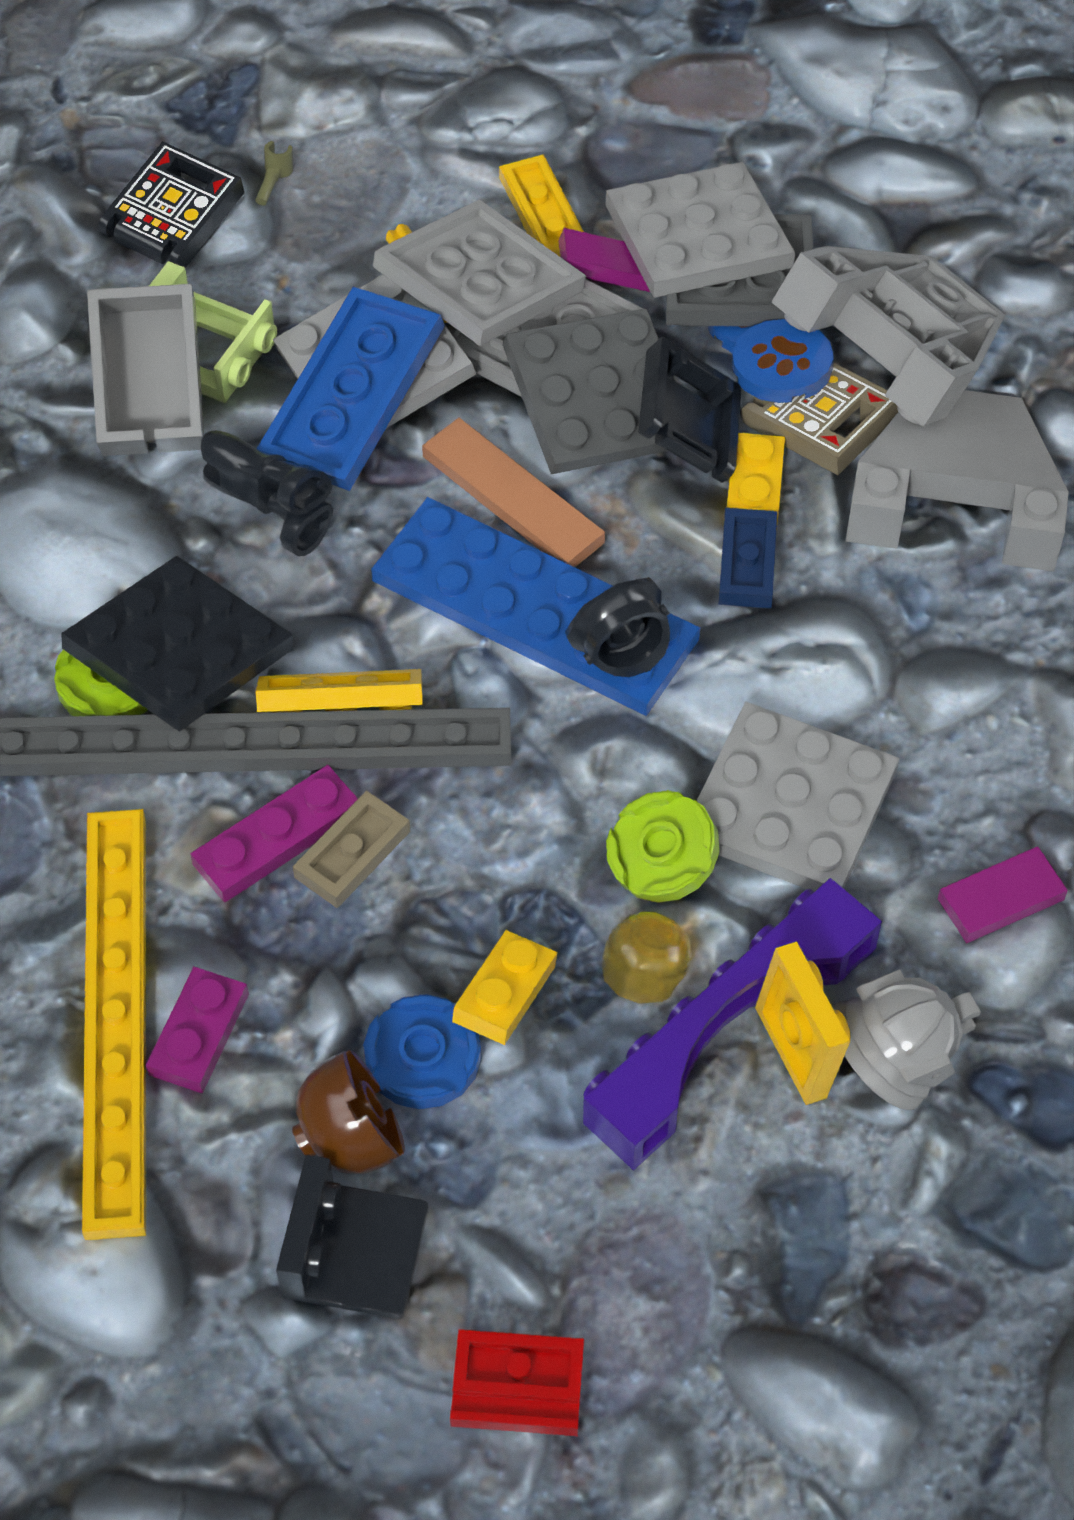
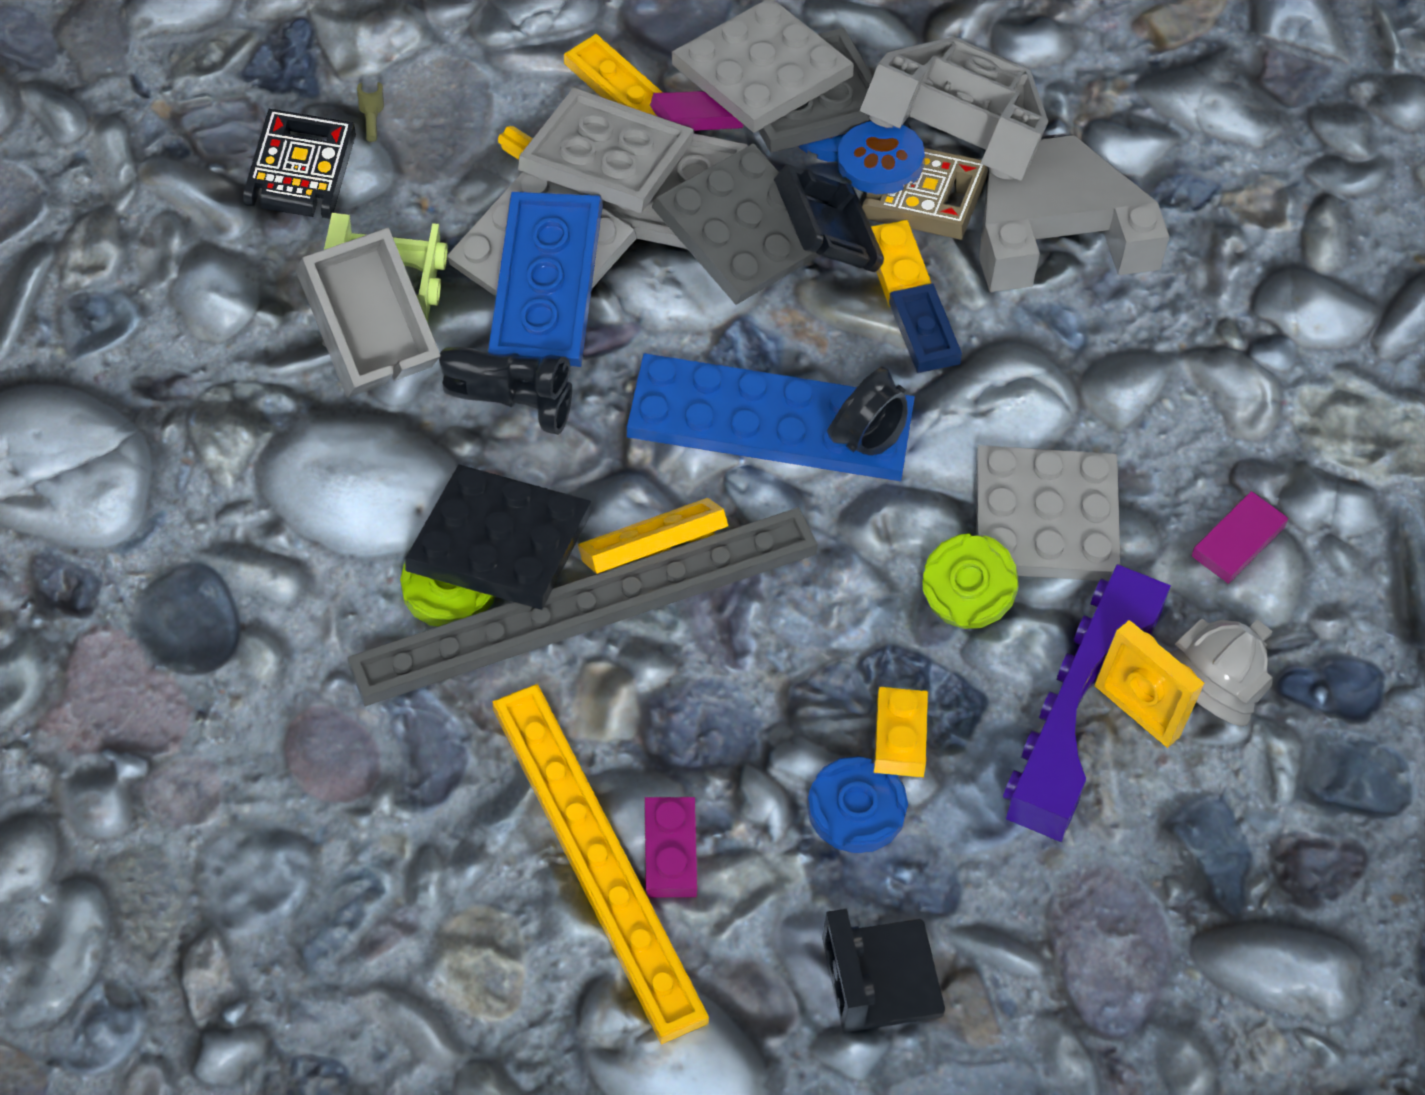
camera: 25 degrees left, 0 degrees up
magenta plate [190,765,358,903] -> none
reddish brown cylinder [292,1050,405,1174] -> none
dark tan plate [293,790,410,908] -> none
nougat tile [422,417,605,567] -> none
red plate [450,1329,584,1436] -> none
clear yellow hair [601,911,692,1004] -> none

